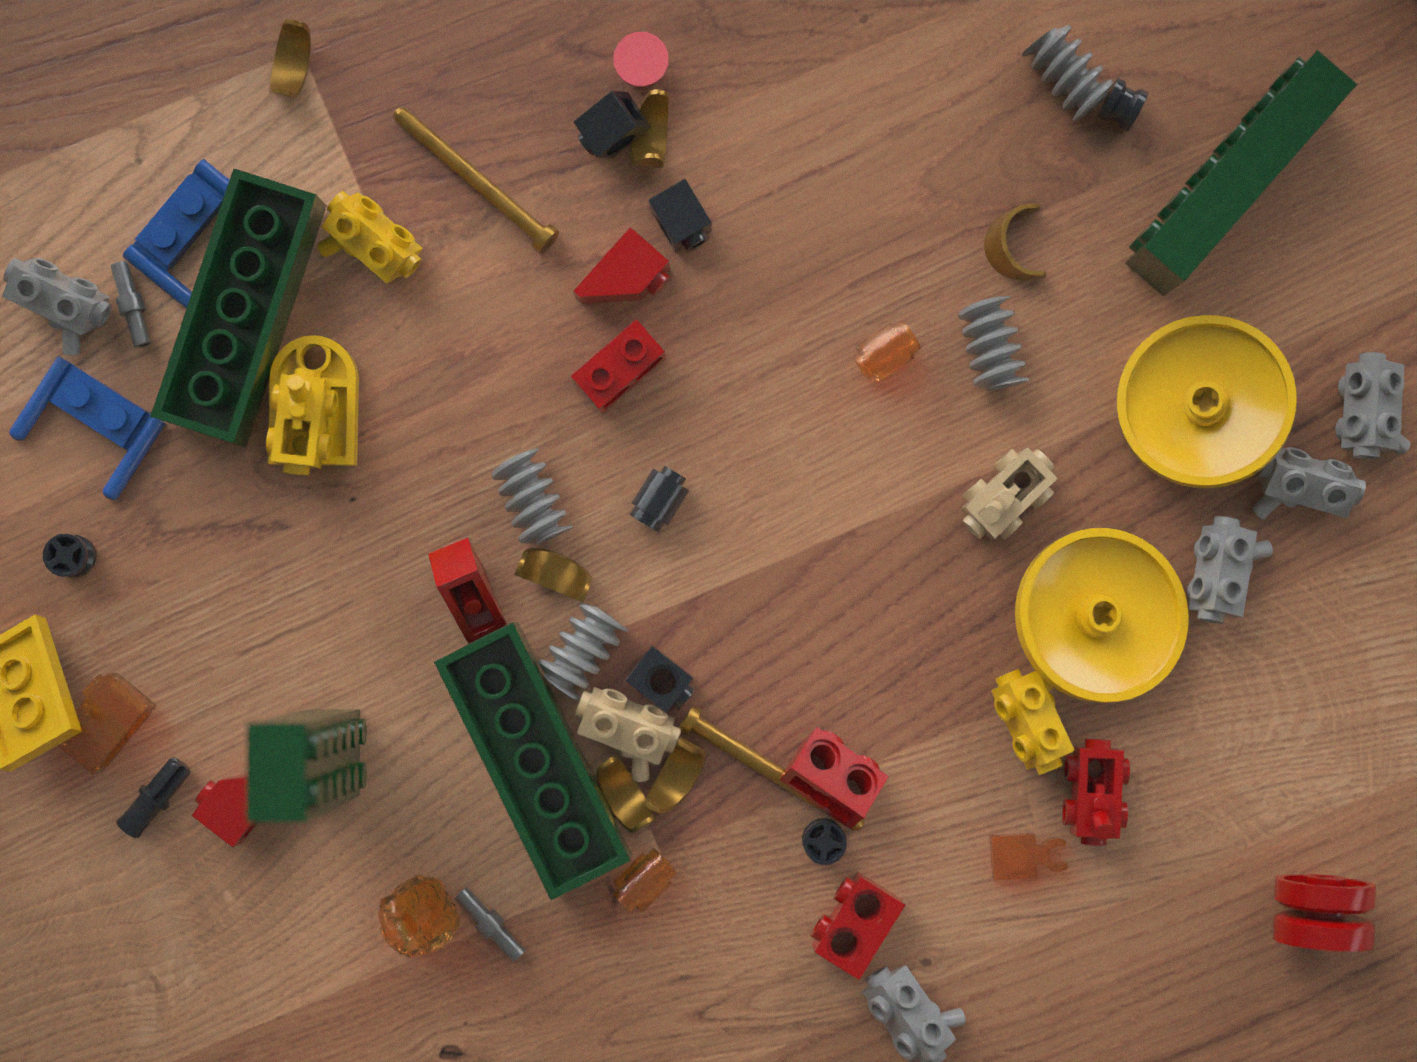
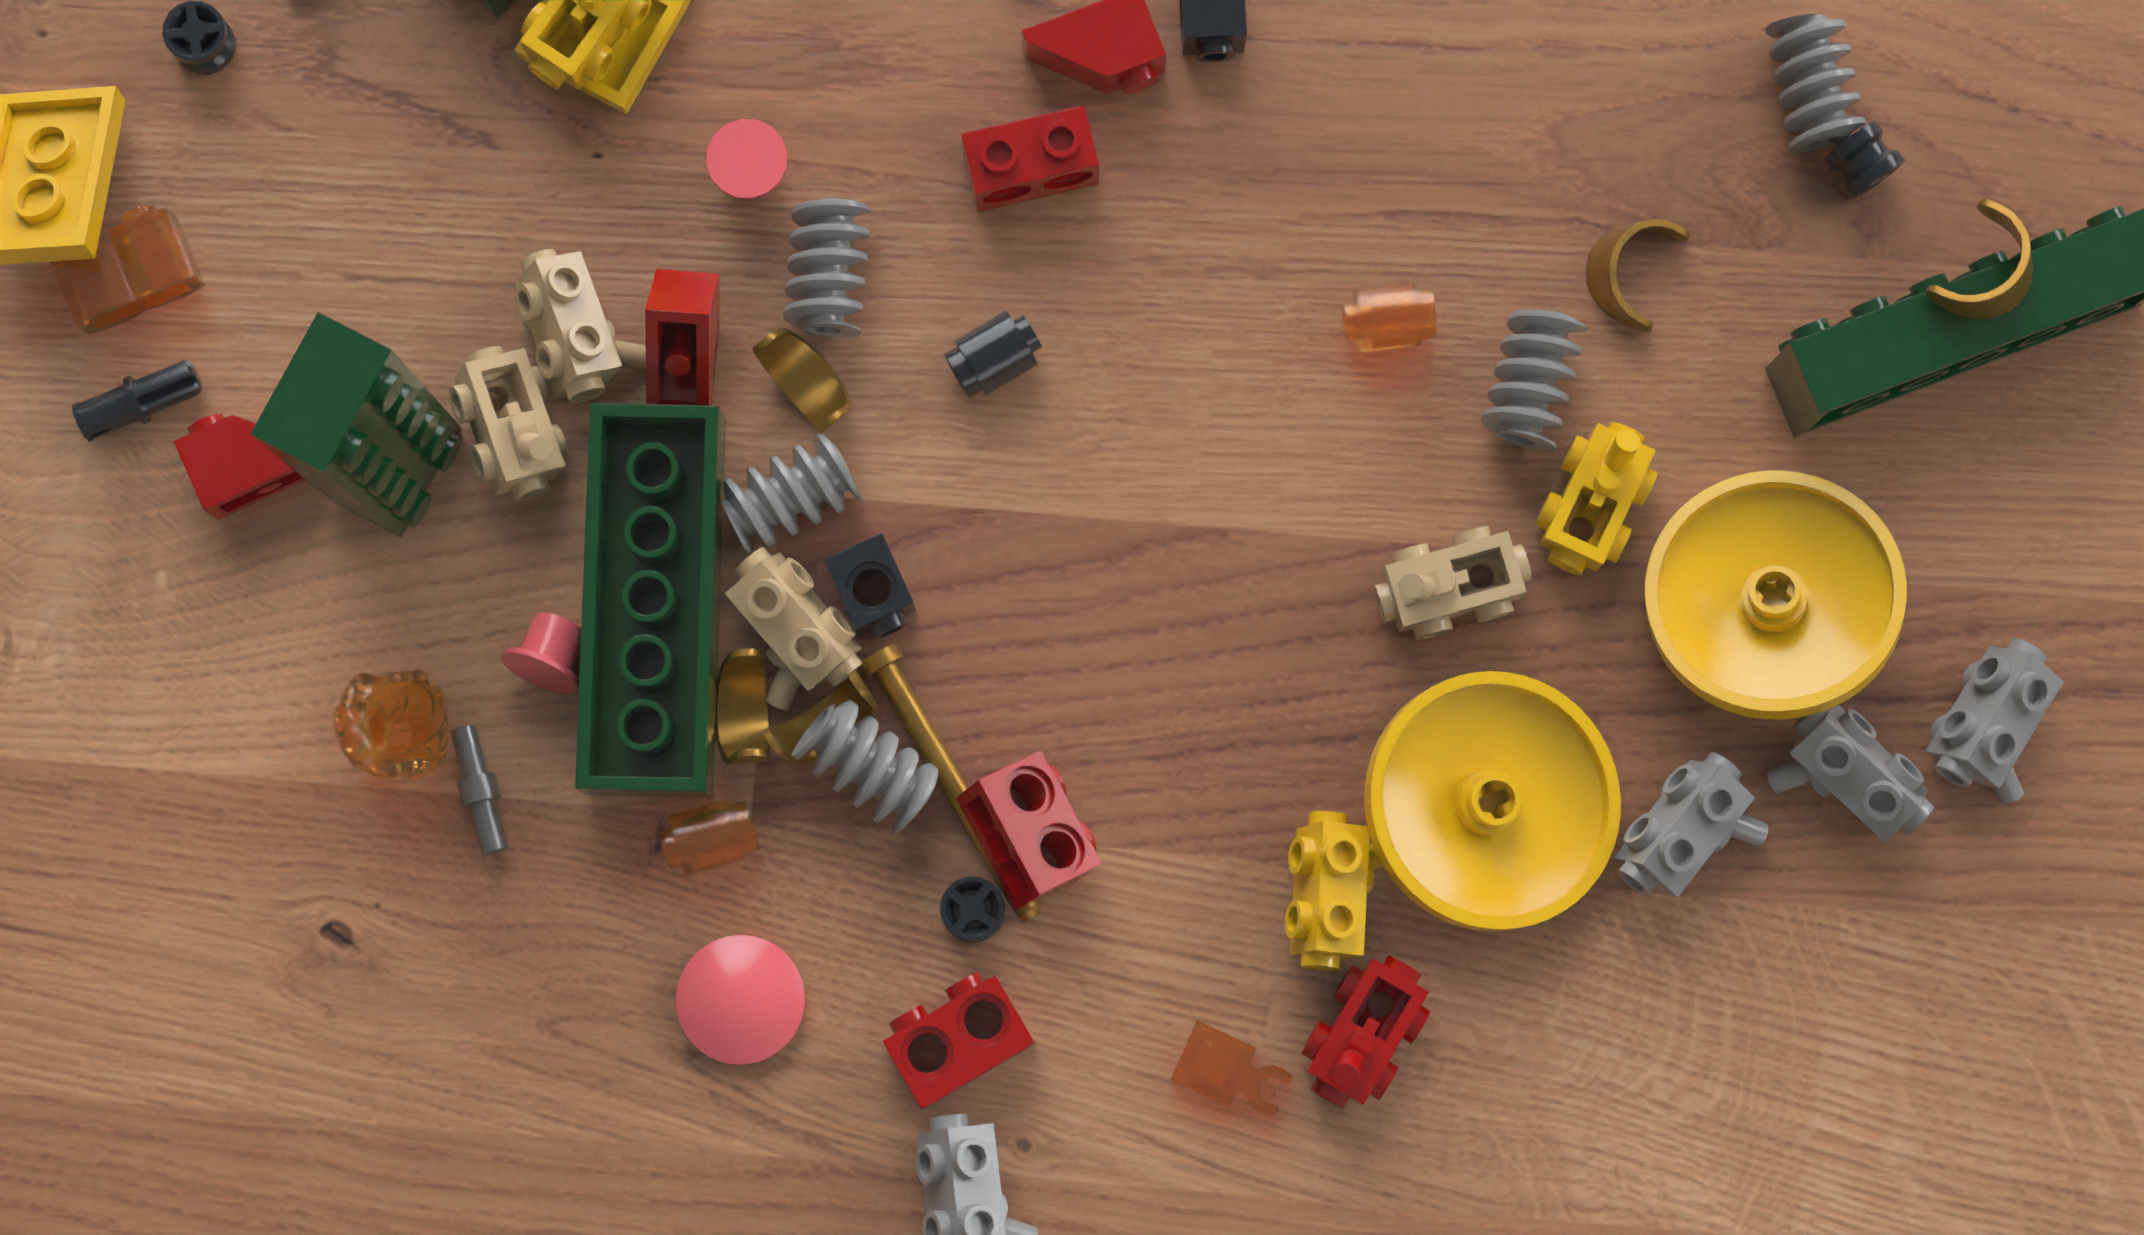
camera: 25 degrees right, 5 degrees down
none -> tan brick [449,346,567,502]
none -> coral piece [501,612,581,694]
none -> tan brick [515,249,646,404]
none -> coral dish [676,935,805,1065]
none -> coral piece [706,119,788,200]
none -> light grey piece [791,700,938,835]
none -> yellow brick [1534,422,1658,576]
none -> pearl gold helmet [1925,199,2033,320]

